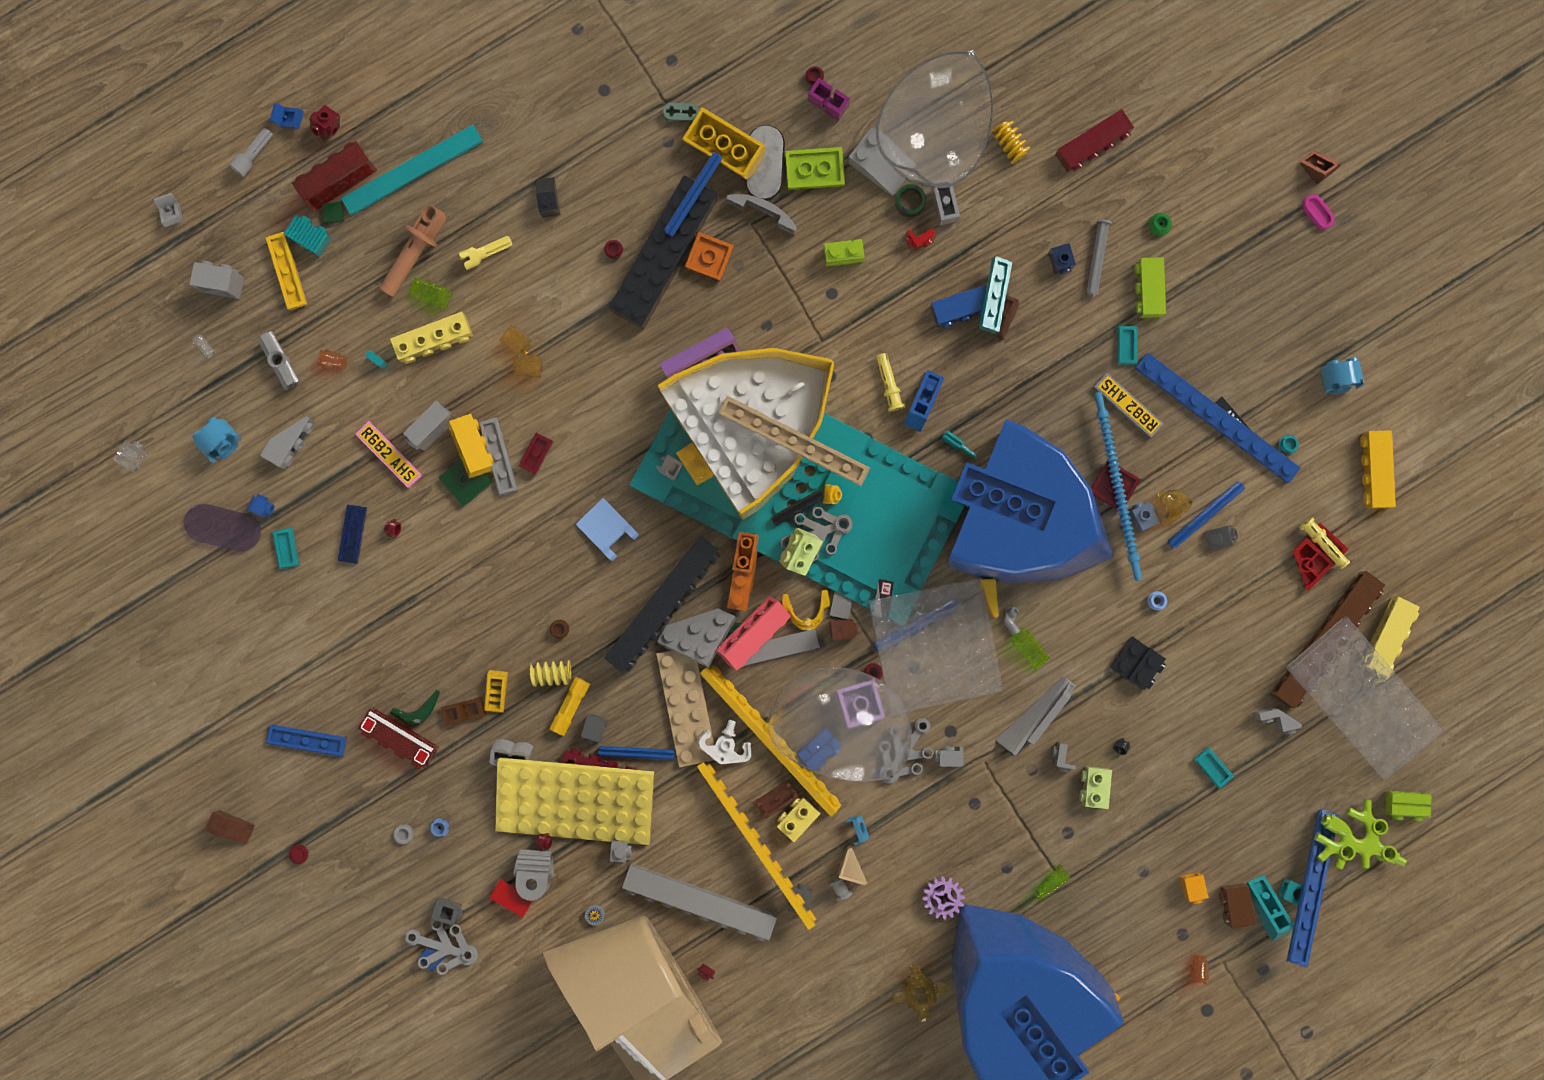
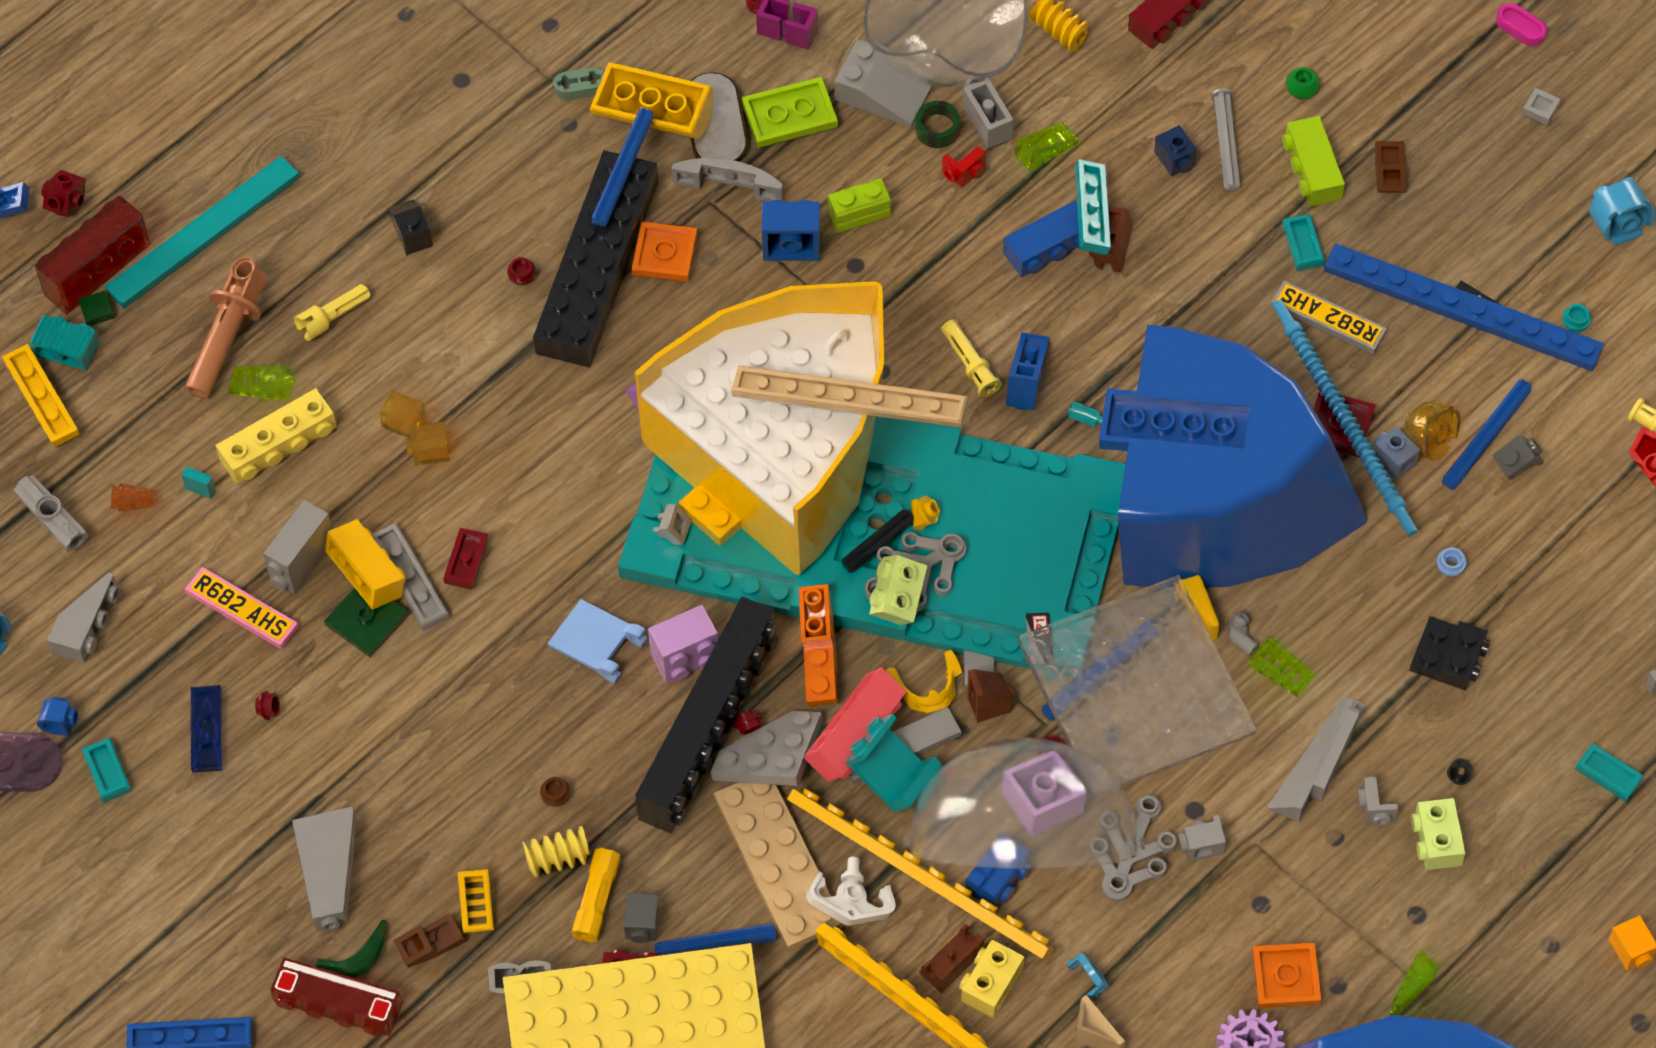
camera: 10 degrees left, 25 degrees down
none -> light grey slope [292,807,357,931]
none -> lavender brick [648,605,718,684]
none -> dark red plate [733,710,763,735]
none -> blue brick [762,200,820,261]
none -> teal panel [845,714,942,813]
none -> clear neon green slope [1014,122,1078,171]
none -> orange plate [1252,943,1321,1009]
none -> reddish brown slope [1375,141,1406,193]
none -> light grey tile [1522,88,1561,125]

